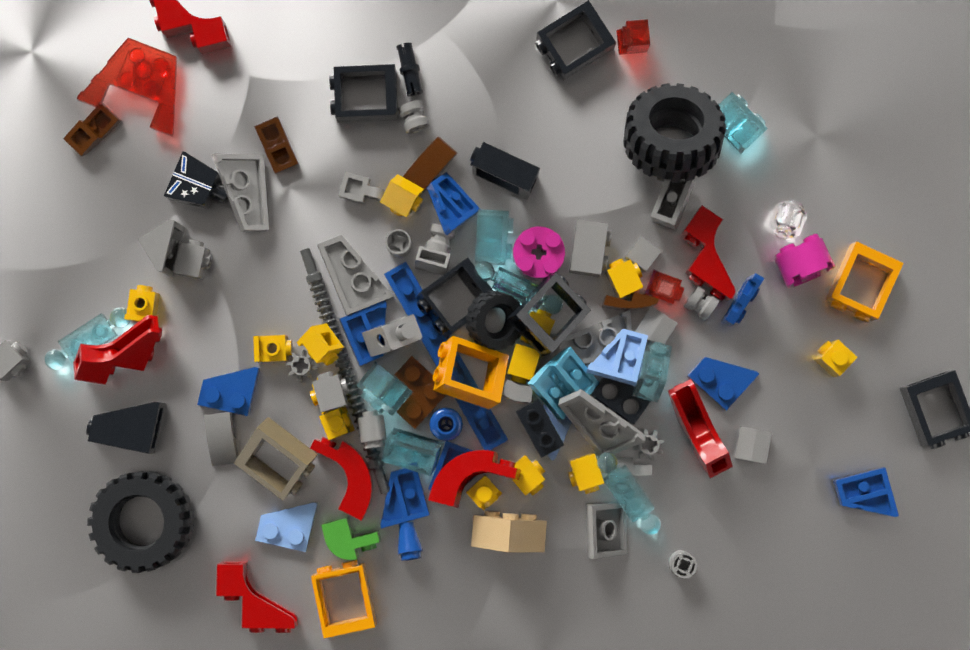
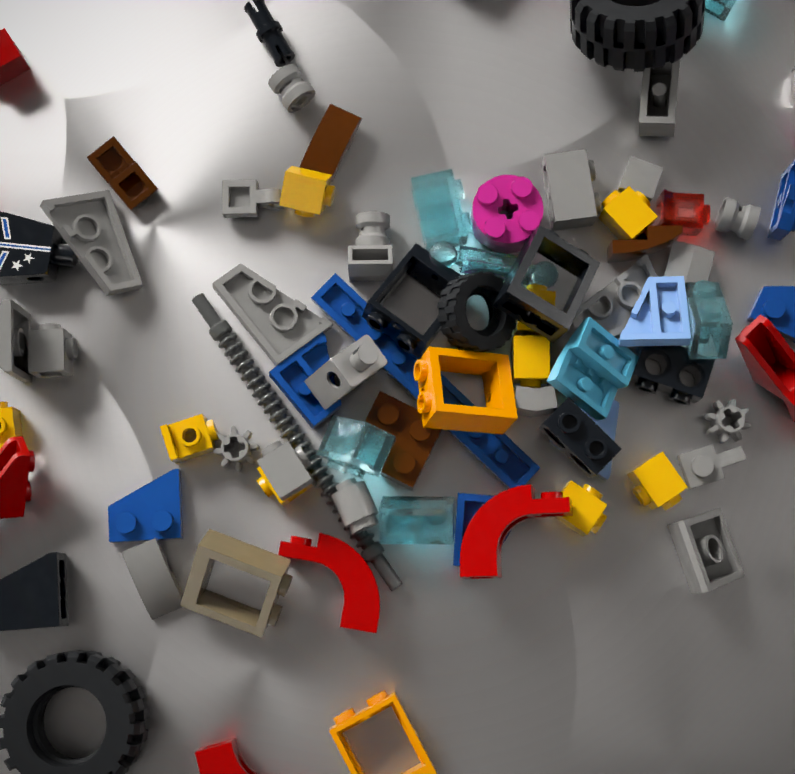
camera: 15 degrees left, 5 degrees down
light blue wing [255,502,318,552] -> none
yellow brick [296,323,344,366] -> none
yellow brick [319,407,356,440] -> none
bright green brick [321,517,381,560] -> none
black window [329,64,398,123] -> none
blue wing [380,465,430,529] -> none
light grey wheel [385,229,412,257] -> none
blue cone [398,522,423,561] -> none
blue wing [427,172,480,236] -> none
blue head [429,407,463,441] -> none
yellow brick [466,474,503,511] -> none
black window [470,142,540,200] -> none
tan brick [471,510,547,553] -> none
light grey wing [558,389,646,460] -> none
clear light blue plate [597,452,661,535] -> none
red arch [681,205,736,302] -> none

